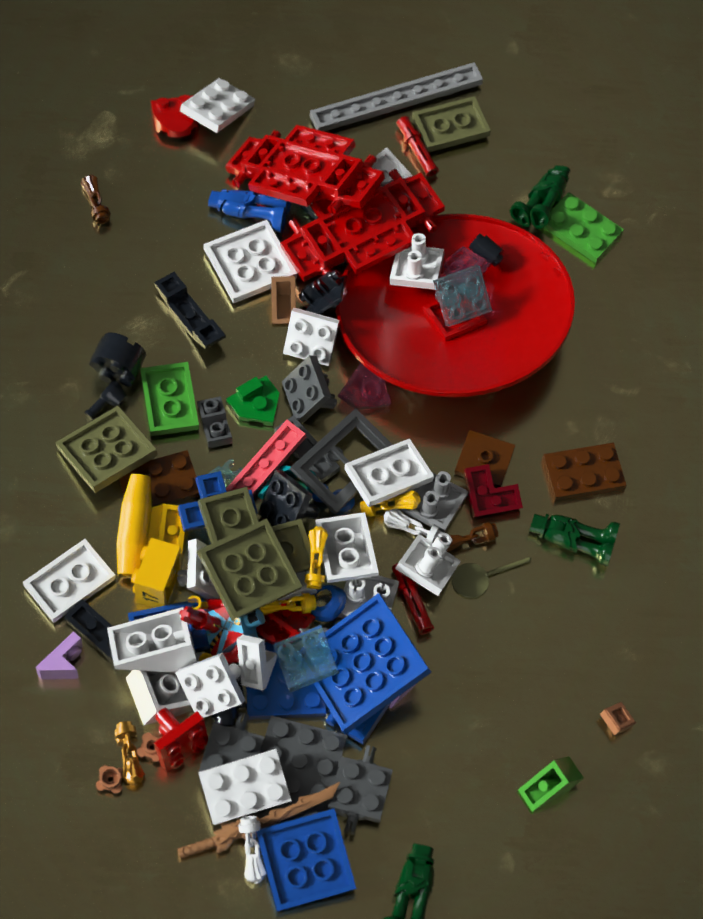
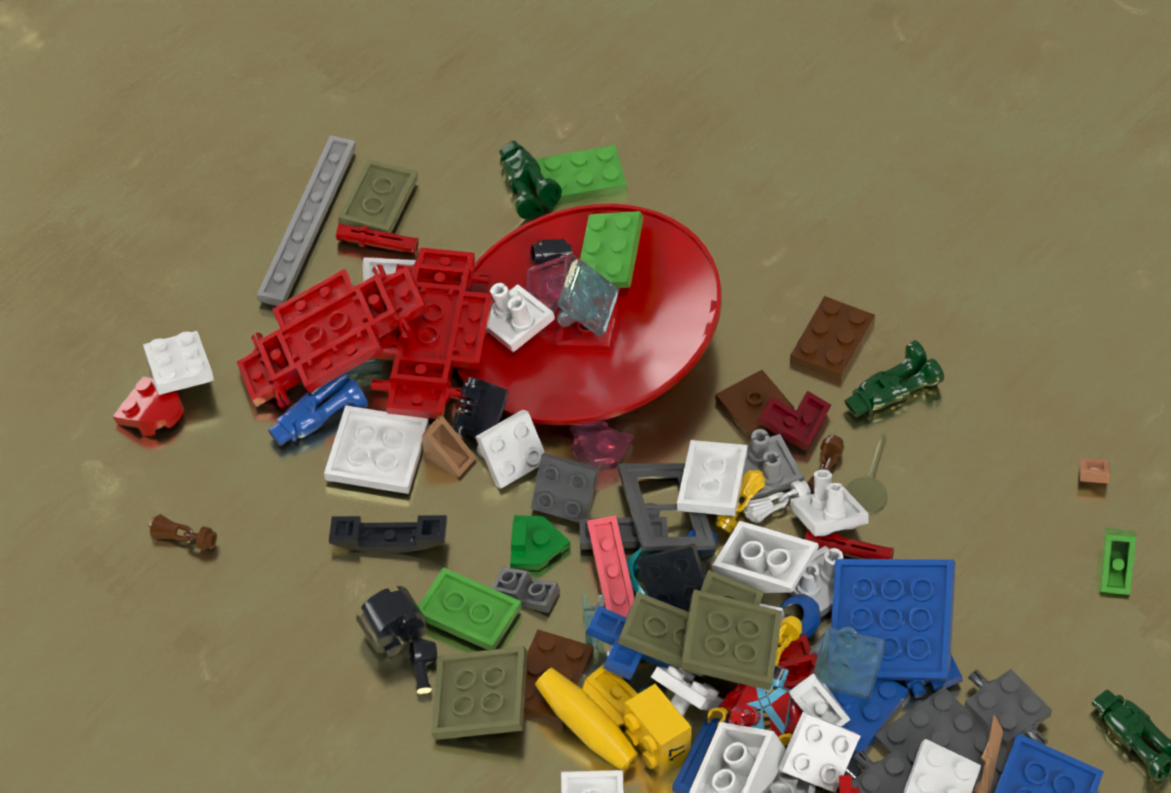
camera: 45 degrees left, 10 degrees down
yellow piece [304,526,328,589] -> none
none -> bright green plate [575,211,644,290]

